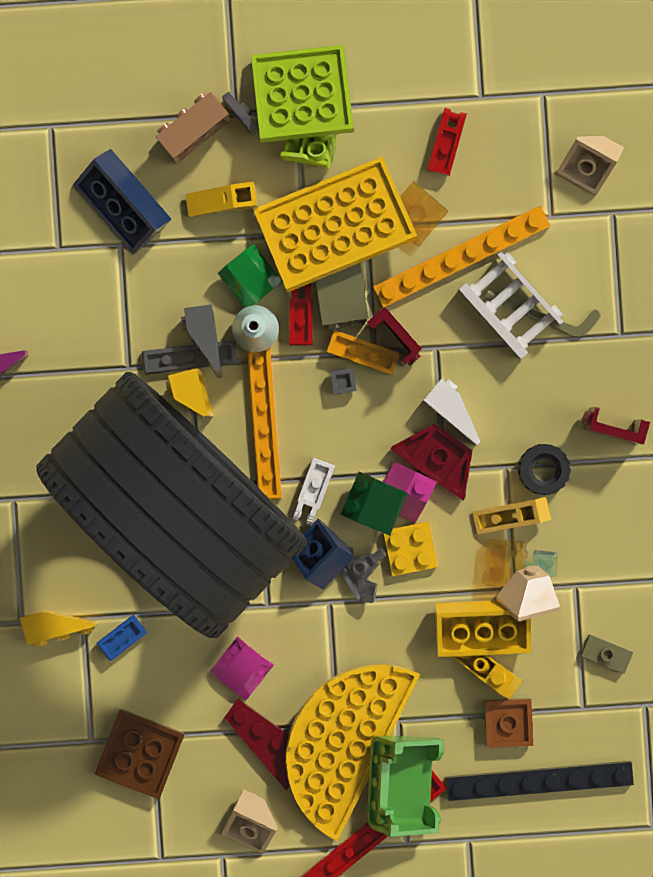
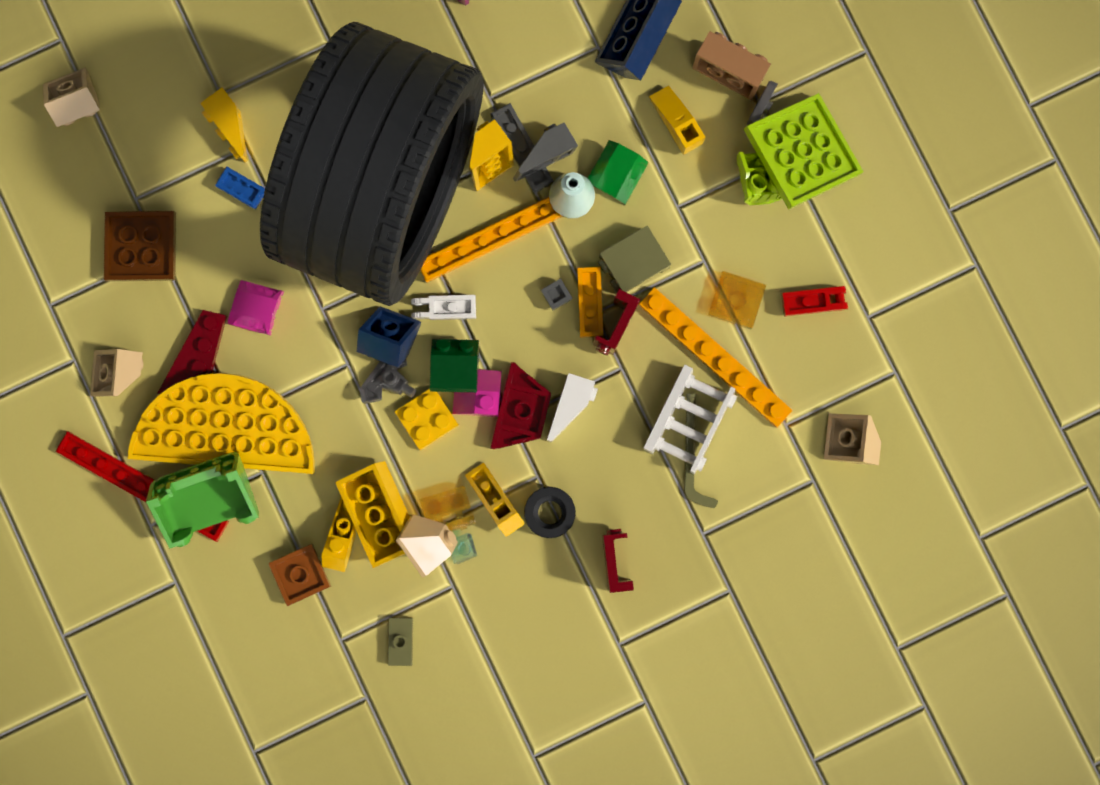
camera: 70 degrees right, 5 degrees down
yellow plate [253,156,418,293] -> none
red hinge [289,283,313,346] -> none
black plate [446,761,634,801] -> none

